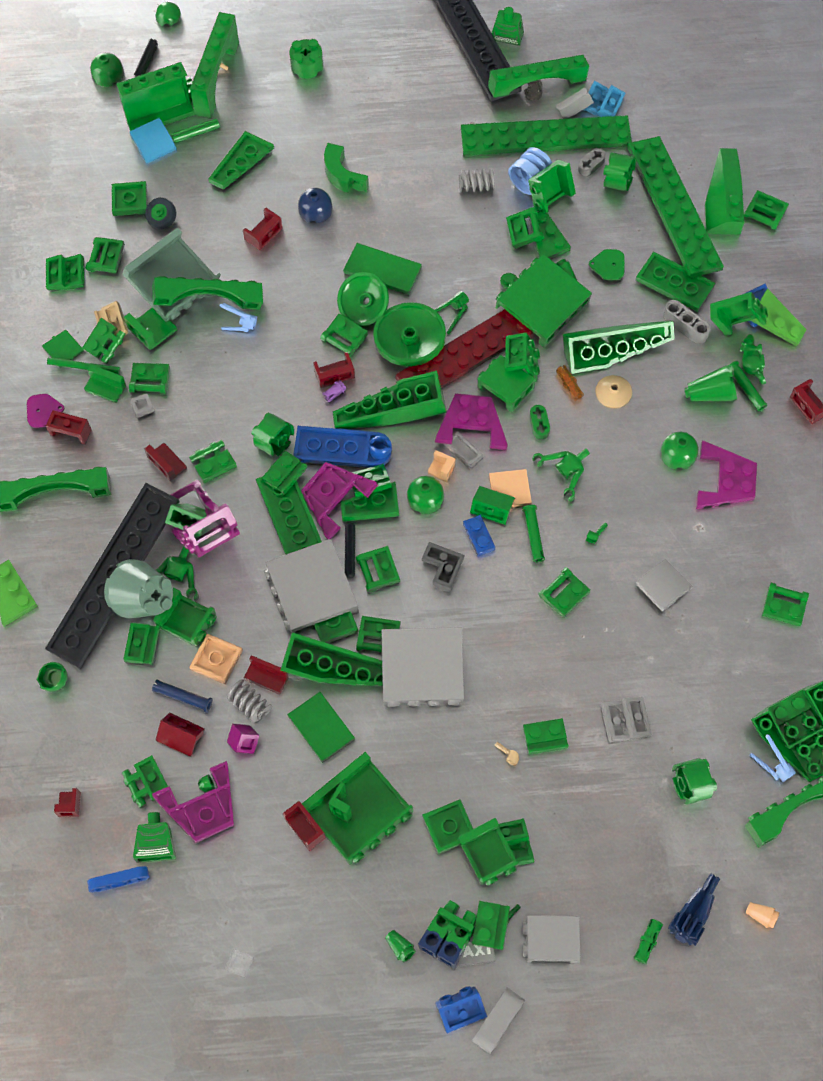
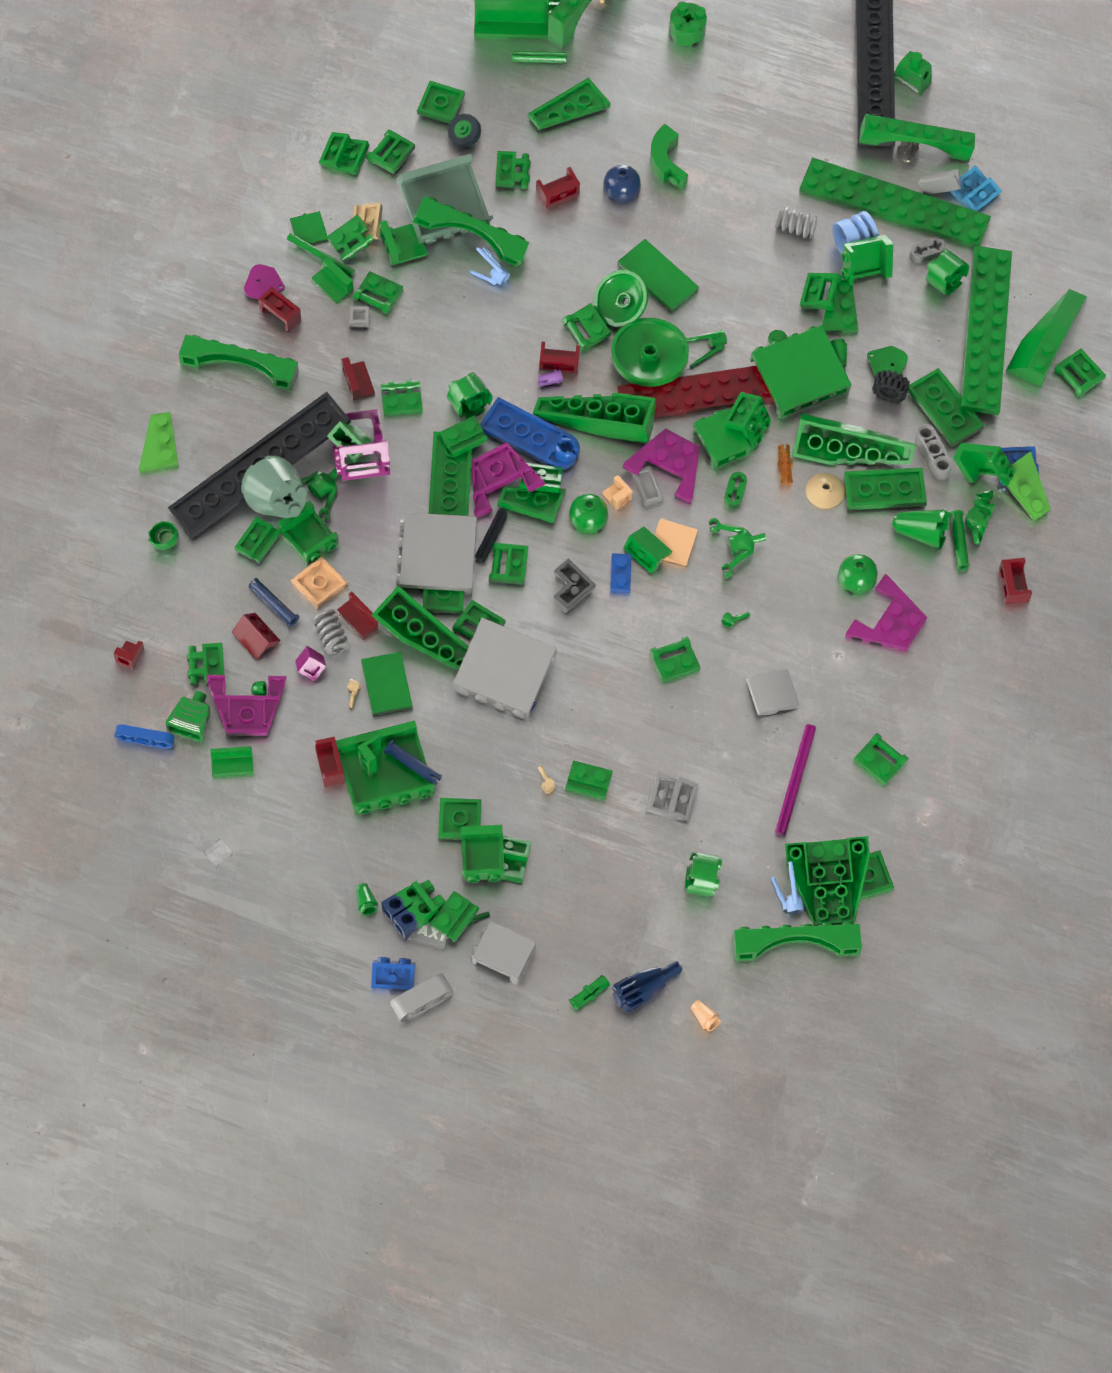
camera: 20 degrees right, 0 degrees up
dark azure slope [129,118,177,164] -> none
green pin [522,505,545,563] -> none
none -> green panel [210,746,254,777]
none -> tan hand [347,679,361,709]
none -> dark blue pin [384,740,442,786]
none -> green plate [496,151,531,189]
none -> magenta axle [775,724,816,836]
none -> green plate [844,468,927,510]
none -> black tyre [872,370,910,403]

